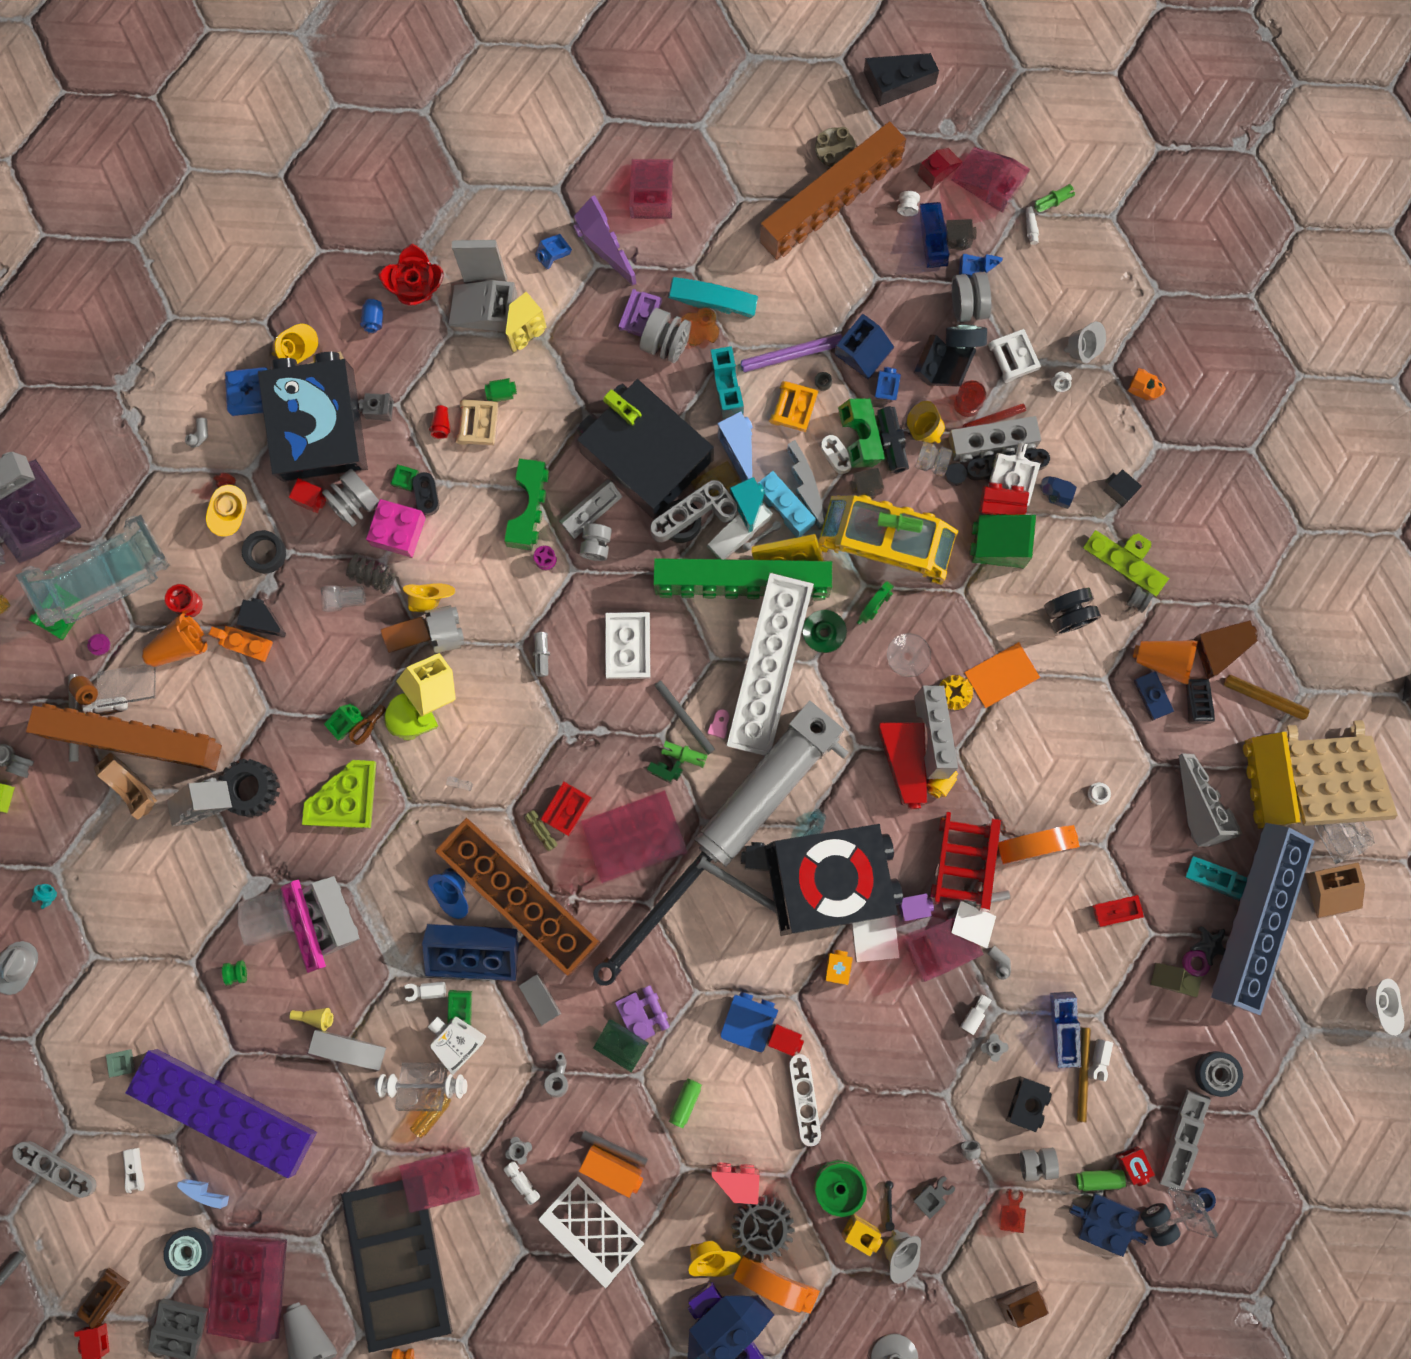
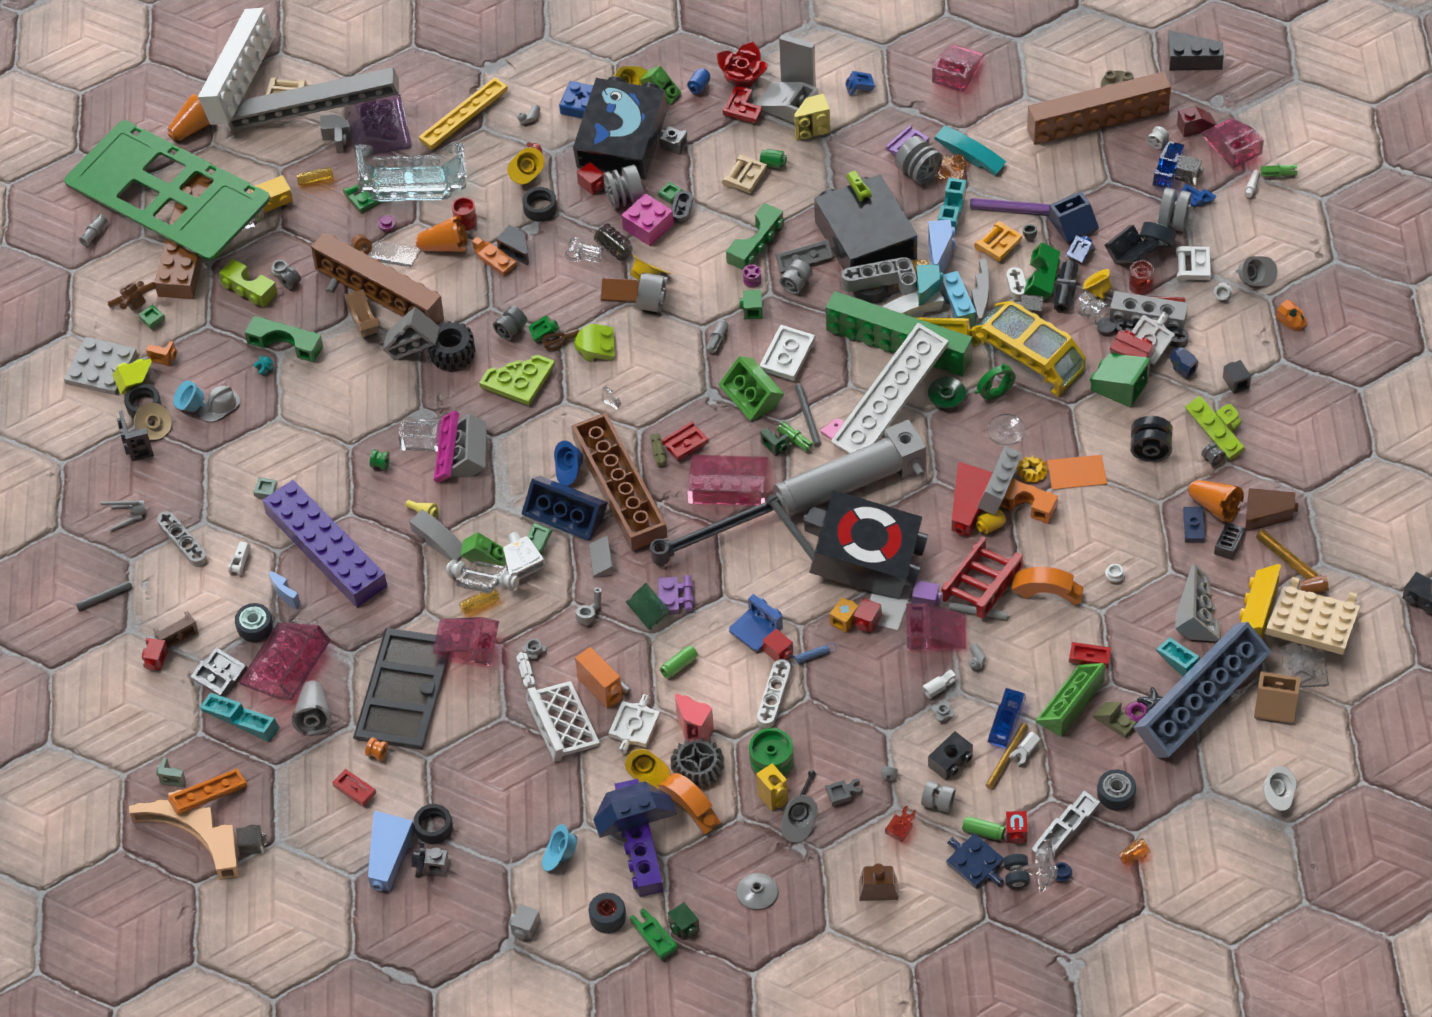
camera: 25 degrees right, 25 degrees down
light yellow slope [396,653,455,716] -> none
white bar [405,982,446,1001] -> none
red cone [429,405,450,439] -> none
medium lavender wedge [573,195,636,285] -> none
bright green axle [878,512,923,533] -> none
white sticker [951,901,996,948] -> none
none -> arch [245,316,323,363]
none -> yellow plate [419,77,508,150]
none -> bright green slope [460,532,506,567]
none -> dark grey wheel [493,306,528,340]
none -> white plate [609,694,660,754]
none -> bright green slope [639,66,682,104]
none -> bright green slope [718,356,785,421]
none -> red plate [723,85,762,124]
none -> brick [739,290,763,320]
none -> medium blue piece [788,643,836,665]
none -> brick [853,598,882,633]
none -> orange arch [1000,479,1058,524]
none -> bright green slope [1035,663,1105,737]
none -> clear orange cone [1118,838,1150,865]
none -> dark orange cone [1300,574,1329,594]

